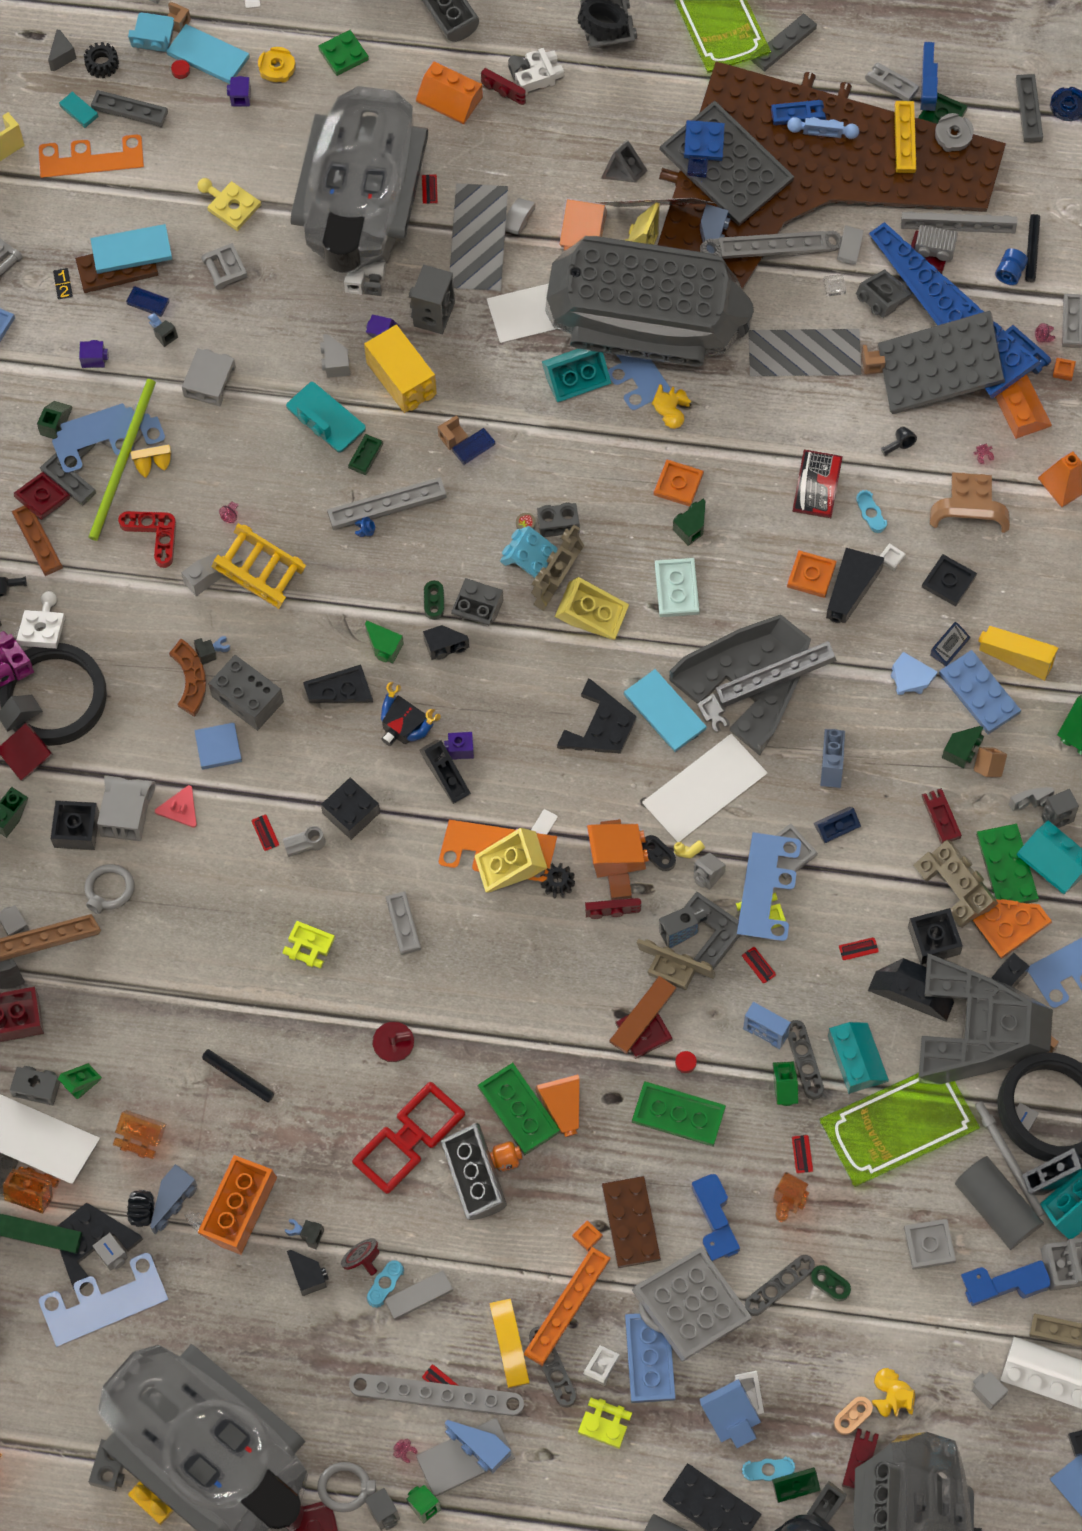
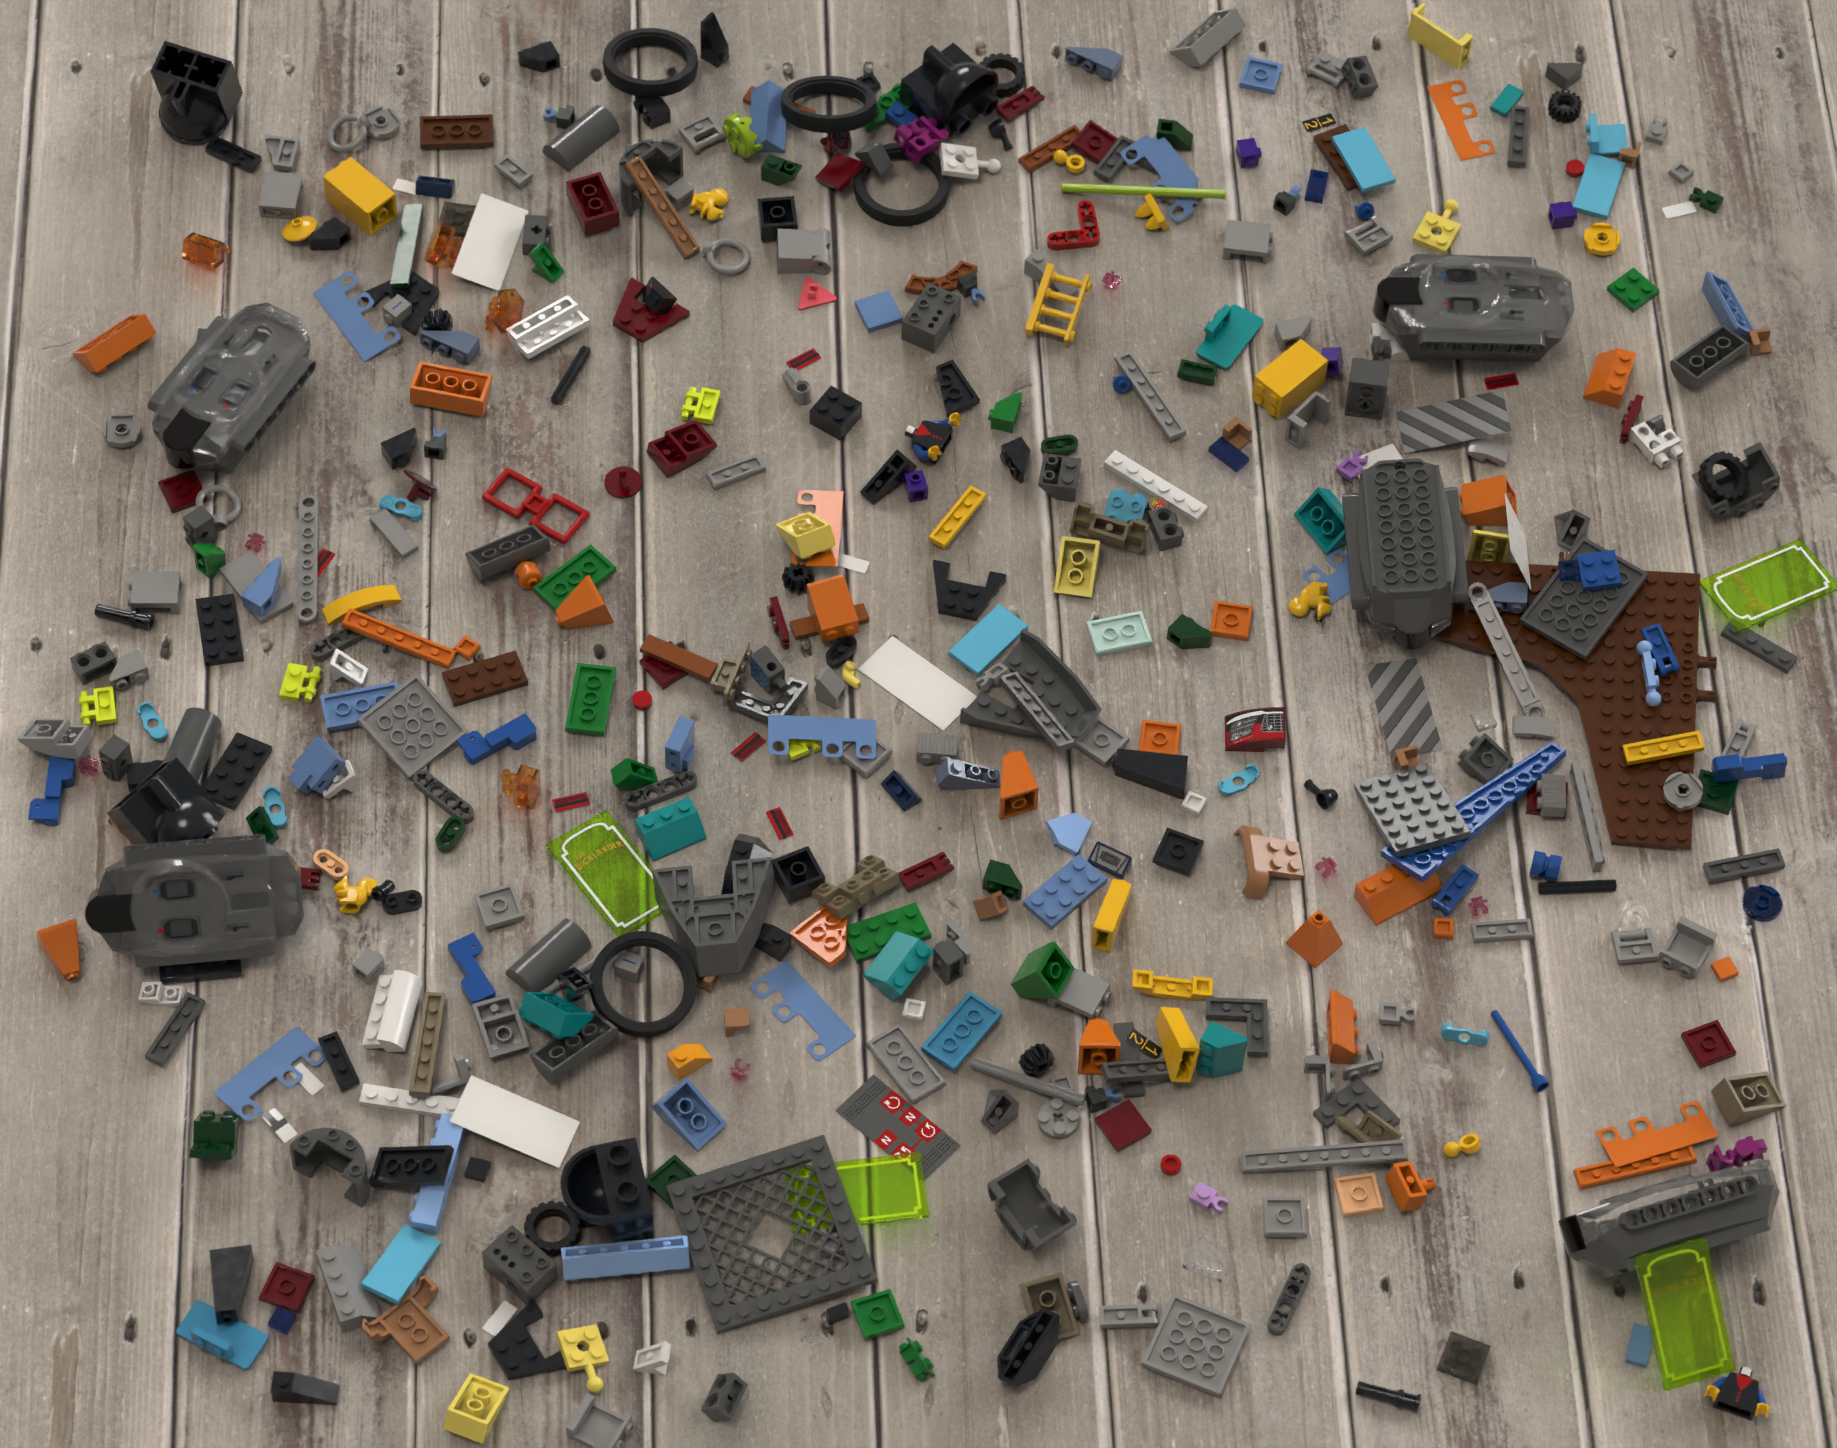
camera: 75 degrees right, 10 degrees down
none -> black plate [195,593,244,667]
none -> black pin [371,879,395,901]
none -> black plate [382,890,423,915]
none -> white brick [506,295,590,359]
none -> dark red wing [613,278,690,343]
none -> black slope [642,277,677,314]
none -> dark red slope [646,420,717,478]
none -> yellow animal [689,188,729,221]
none -> light grey brick [916,732,958,764]
none -> yellow plate [928,485,986,549]
none -> orange slope [999,750,1039,820]
none -> yellow plate [1053,150,1085,173]
none -> light grey plate [1075,716,1130,766]
none -> white plate [1104,450,1208,523]
none -> light grey panel [1285,391,1331,450]
none -> medium lavender plate [1336,450,1368,482]
none -> dark grey brick [1341,56,1379,98]
none -> blue plate [1355,202,1374,220]

